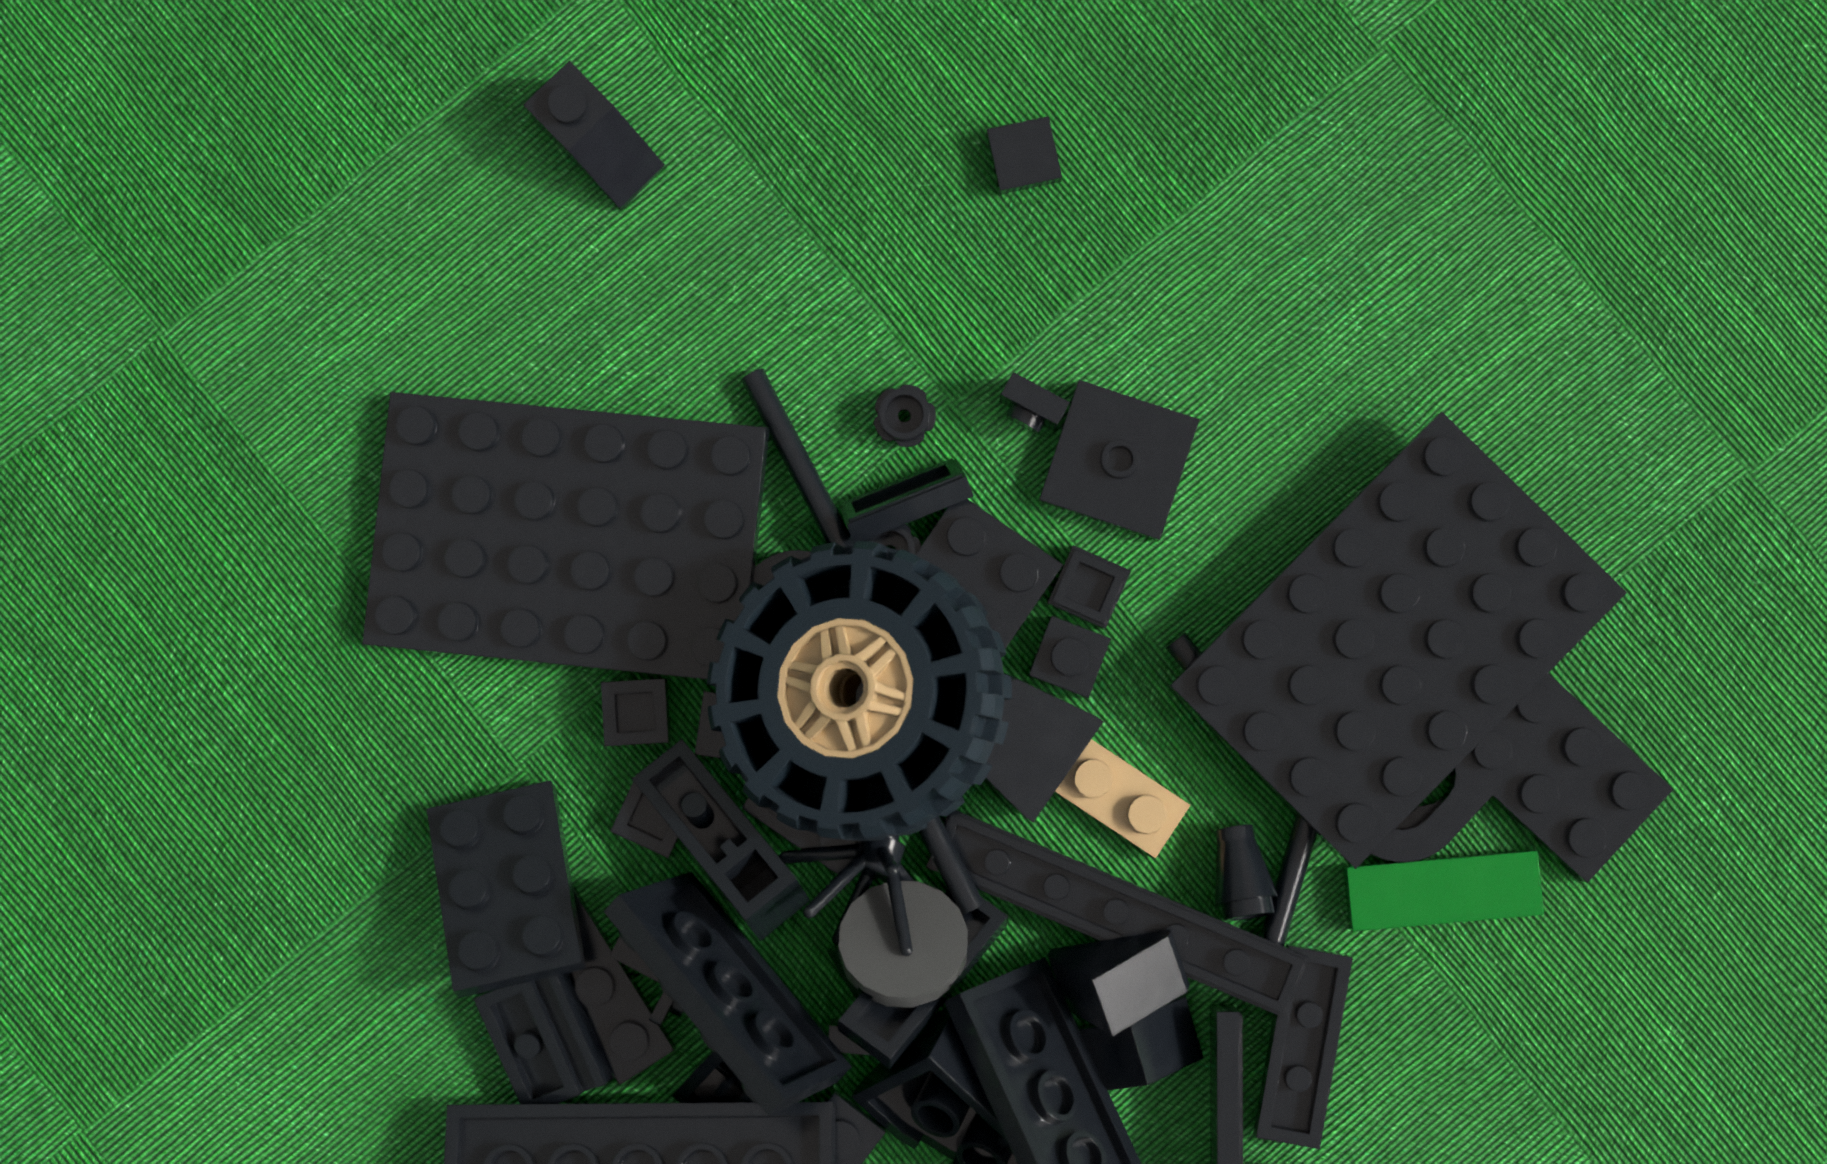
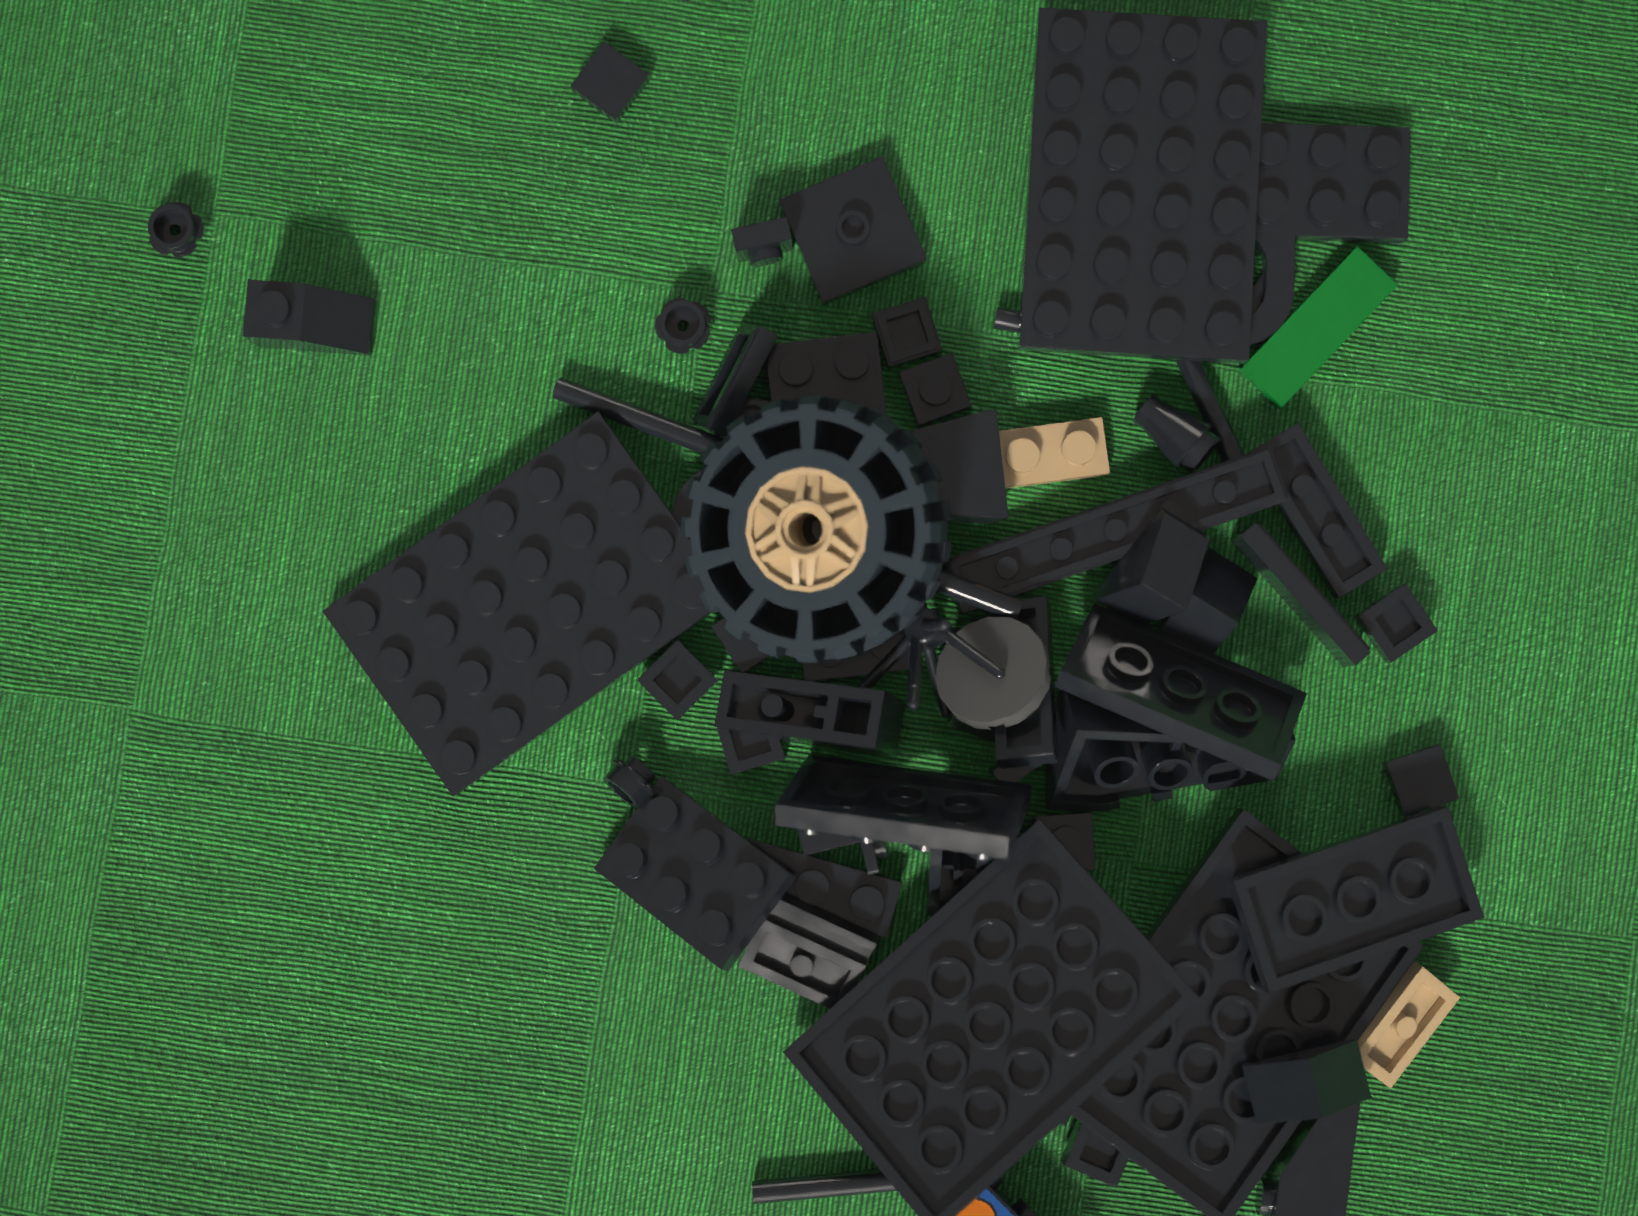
camera: 45 degrees left, 0 degrees up
none -> black plate [603,756,656,808]

